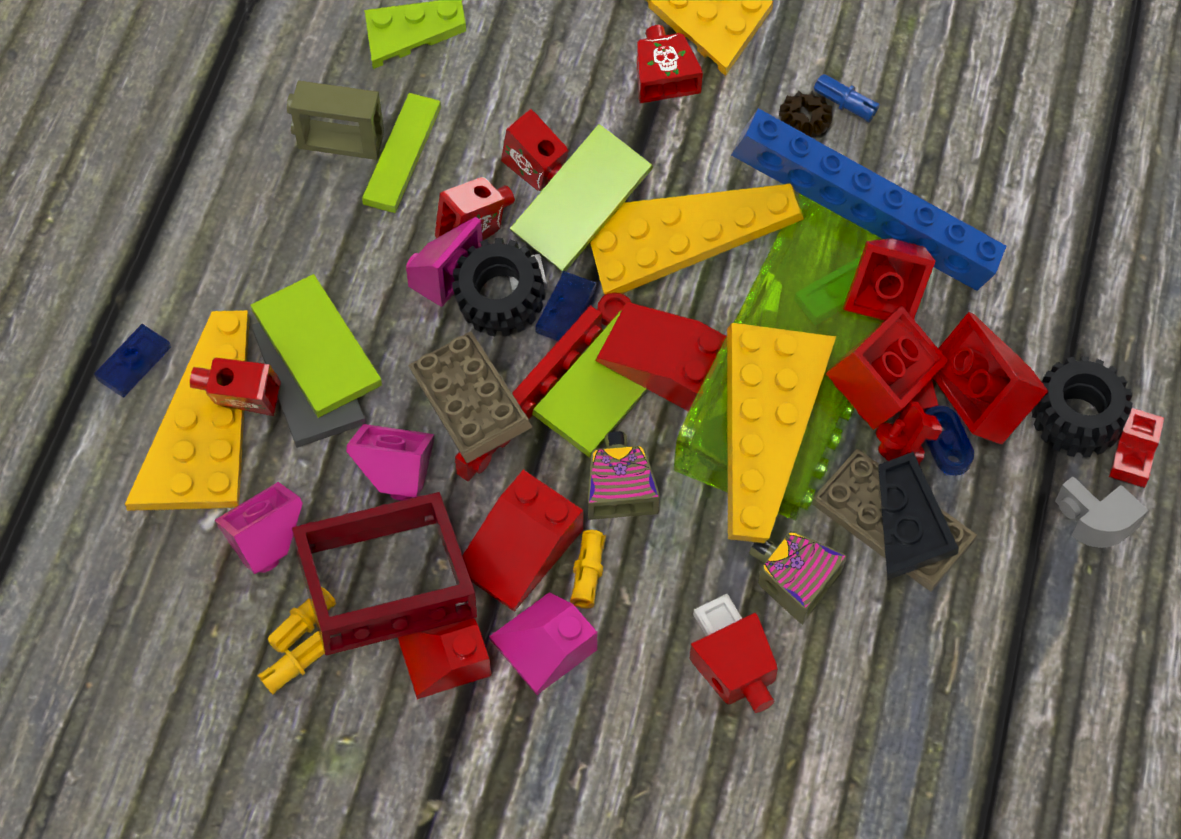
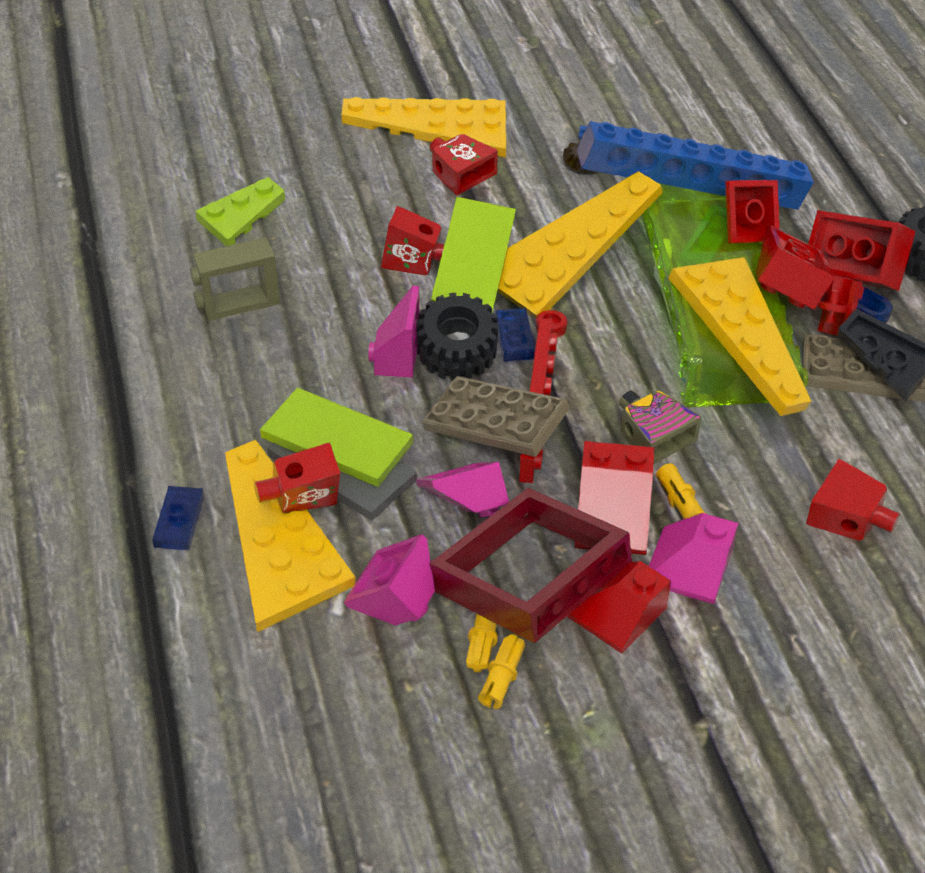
camera: 30 degrees left, 15 degrees down
lime tile [362,93,441,213] -> none
red torso [435,177,515,240] -> none
lime tile [532,310,648,458] -> none
red slope [595,302,727,412] -> none
white tile [693,594,742,636] -> none
torso [749,531,847,625] -> none

